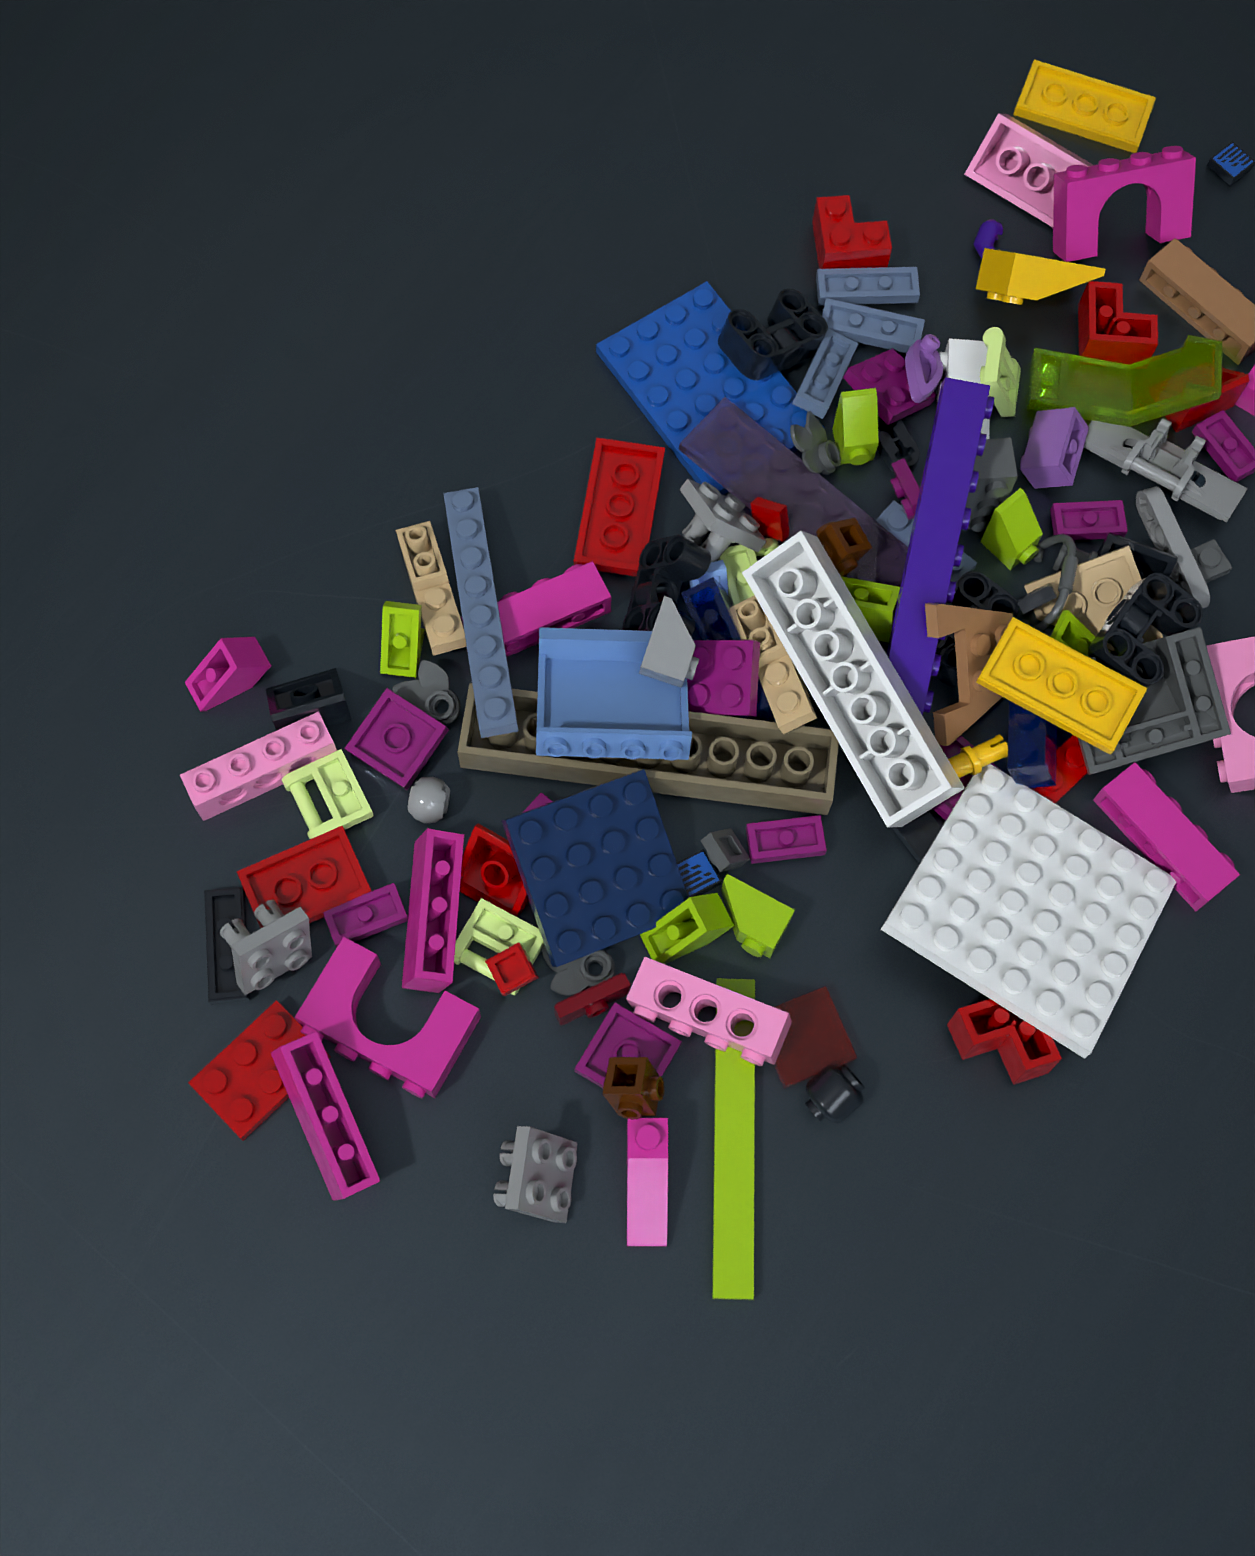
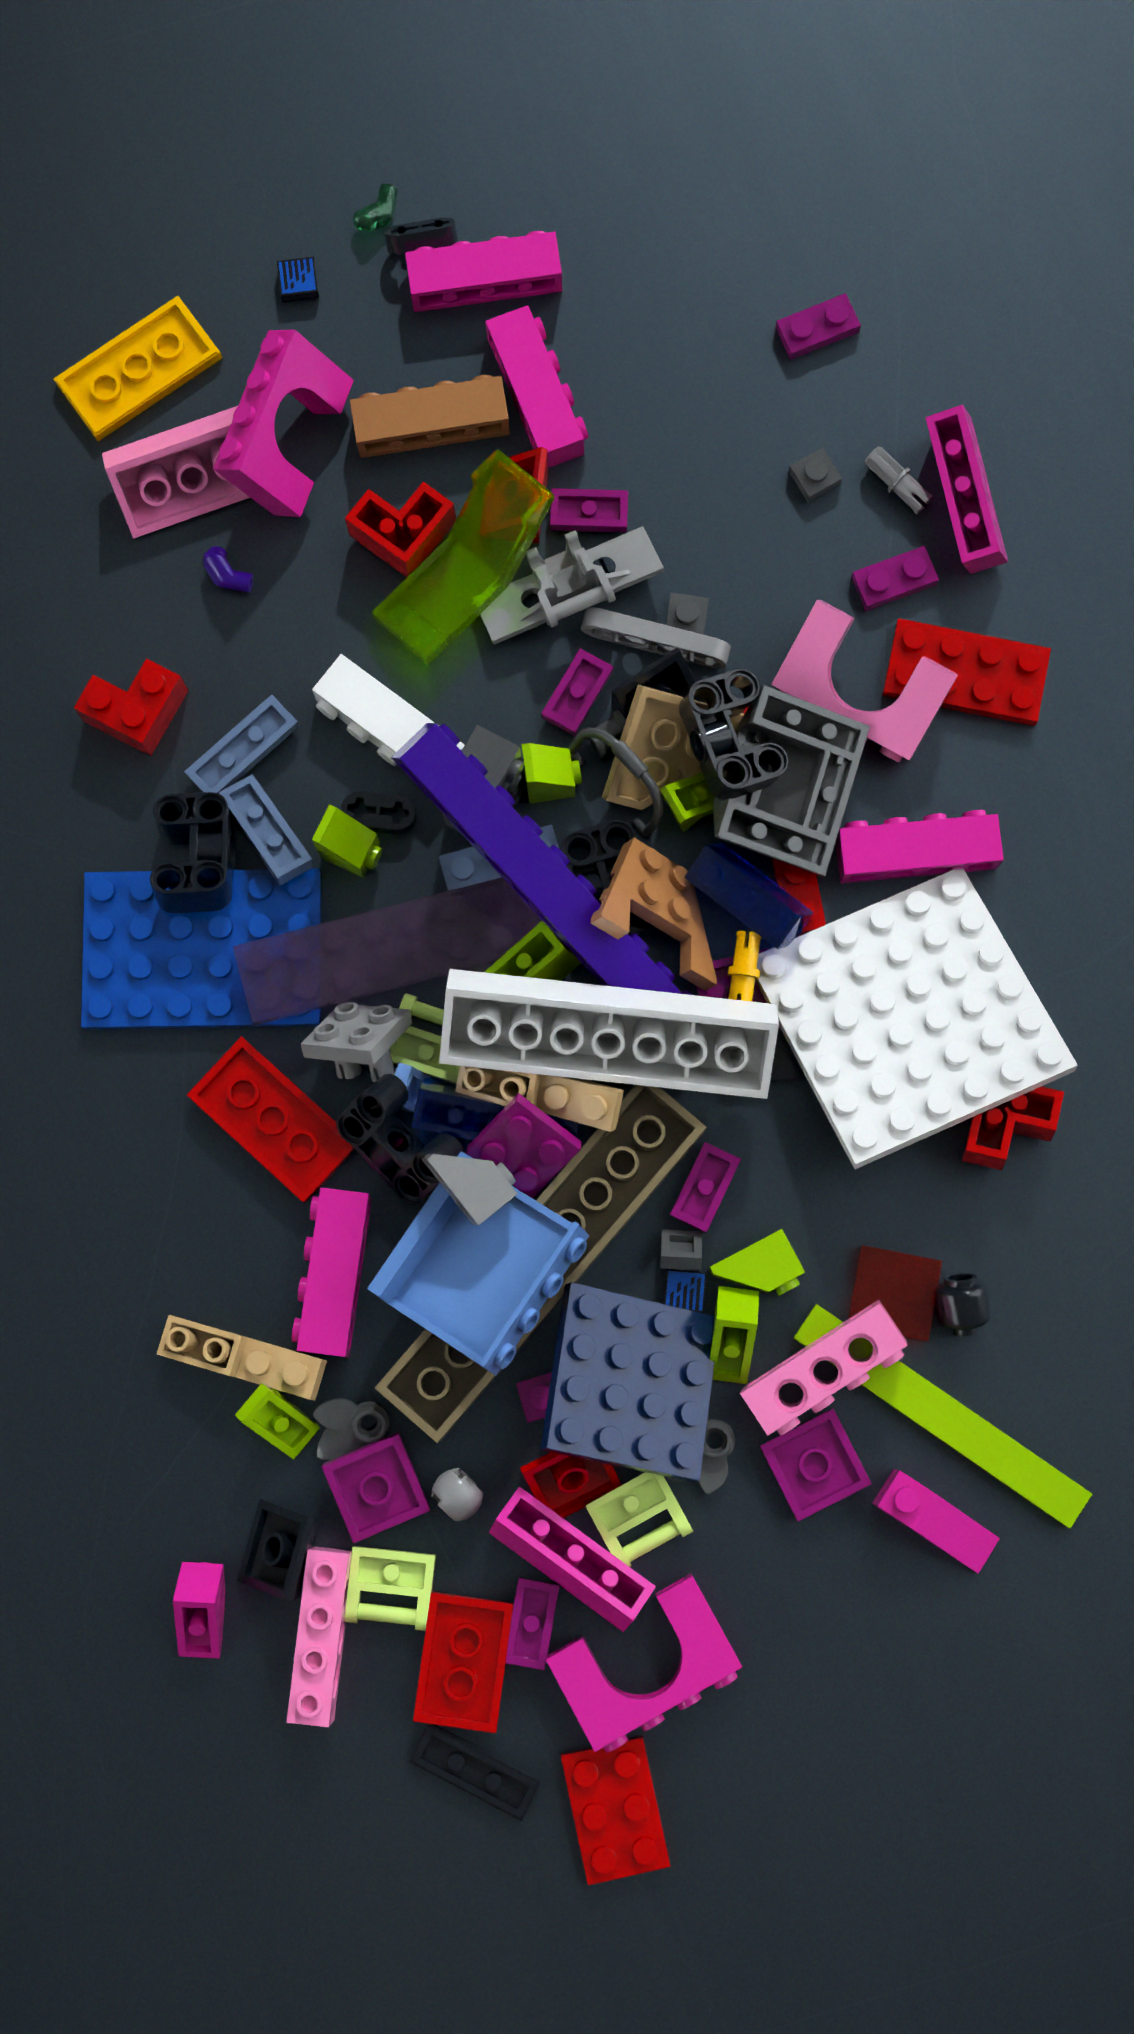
camera: 50 degrees left, 10 degrees up
light grey plate [220,900,312,995] -> none
dark pink brick [271,1031,380,1201] -> none
sand blue plate [443,487,519,738] -> none
red tile [485,942,539,996] -> none
light grey plate [493,1126,578,1223] -> none
dark red plate [554,973,631,1026] -> none
reddish brown brick [603,1057,664,1119] -> none
red tile [750,497,790,541] -> none
dark grey plate [790,411,841,475] -> none
sand blue plate [816,267,920,305] -> none
reddish brown brick [816,517,872,576] -> none
magenta plate [843,348,937,425] -> none
magenta plate [890,458,920,520] -> none
medium lavender arm [905,334,943,403] -> none
yellow slope [976,248,1106,305] -> none
yellow tile [976,617,1147,755] -> none
yellowish green plate [980,327,1021,417] -> none
black tile [1018,583,1057,614] -> none
medium lavender brick [1020,407,1089,489] -> none

